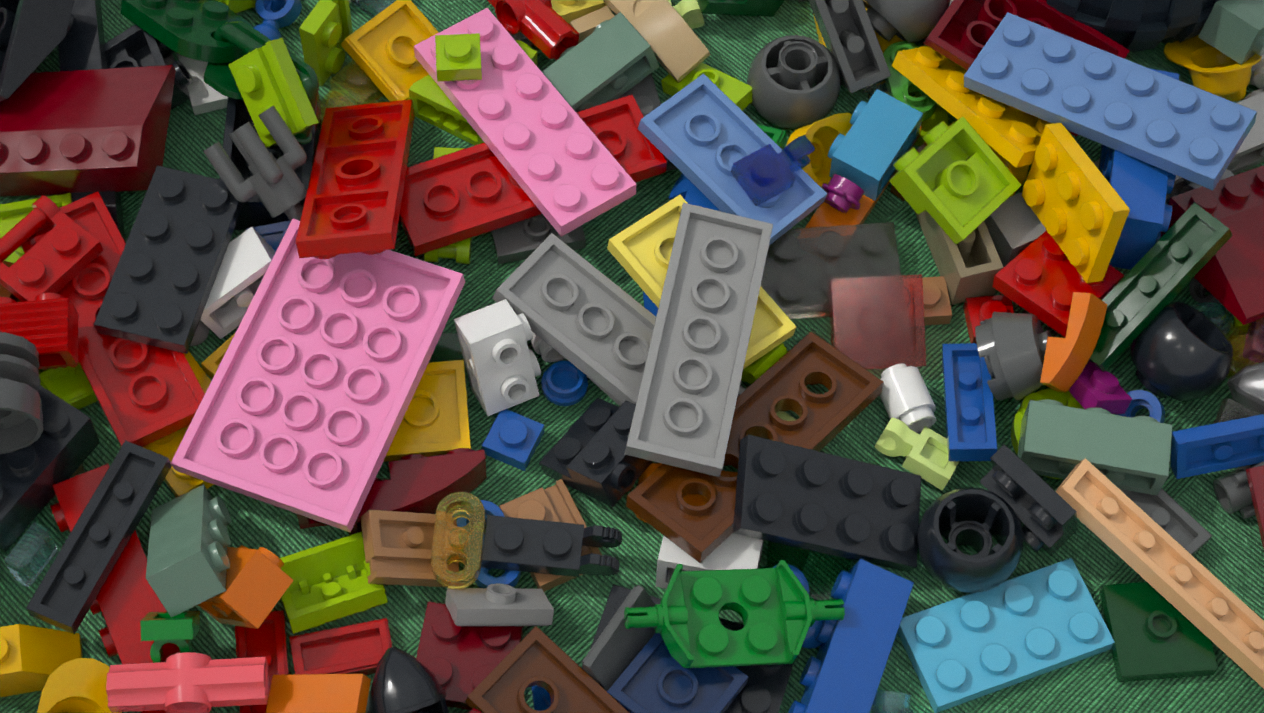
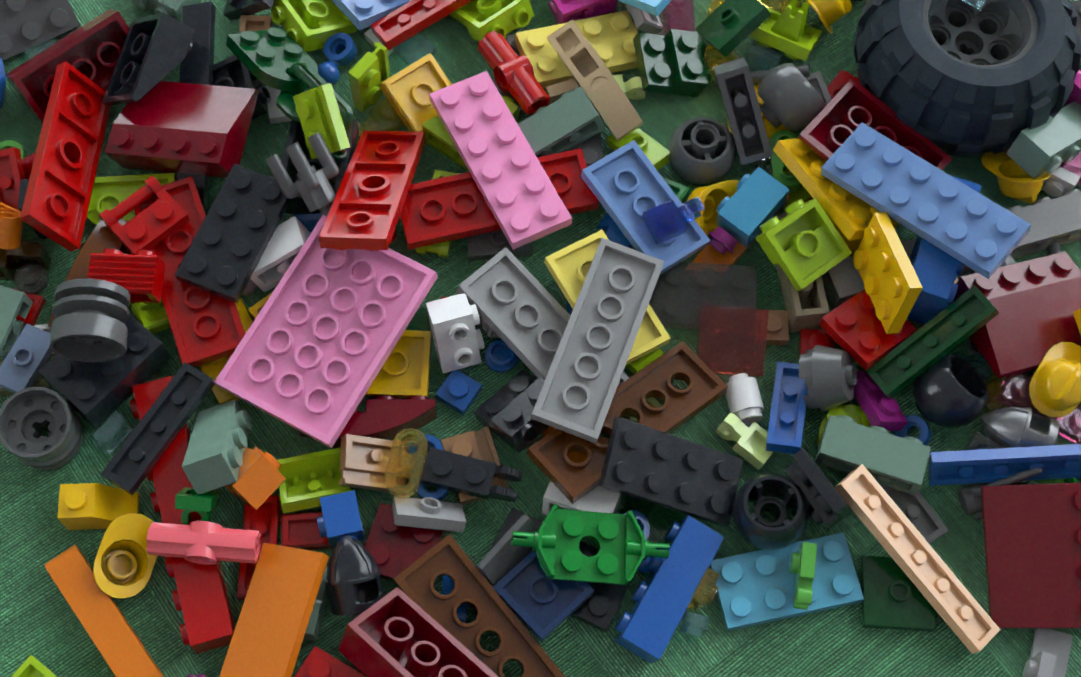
camera: 10 degrees right, 5 degrees up
lime plate [435,33,482,82] -> none
orange slope [1040,292,1108,393] -> none
none -> blue brick [317,490,365,547]
none -> clear yellow plate [688,567,720,610]
none -> bright green plate [789,542,817,610]

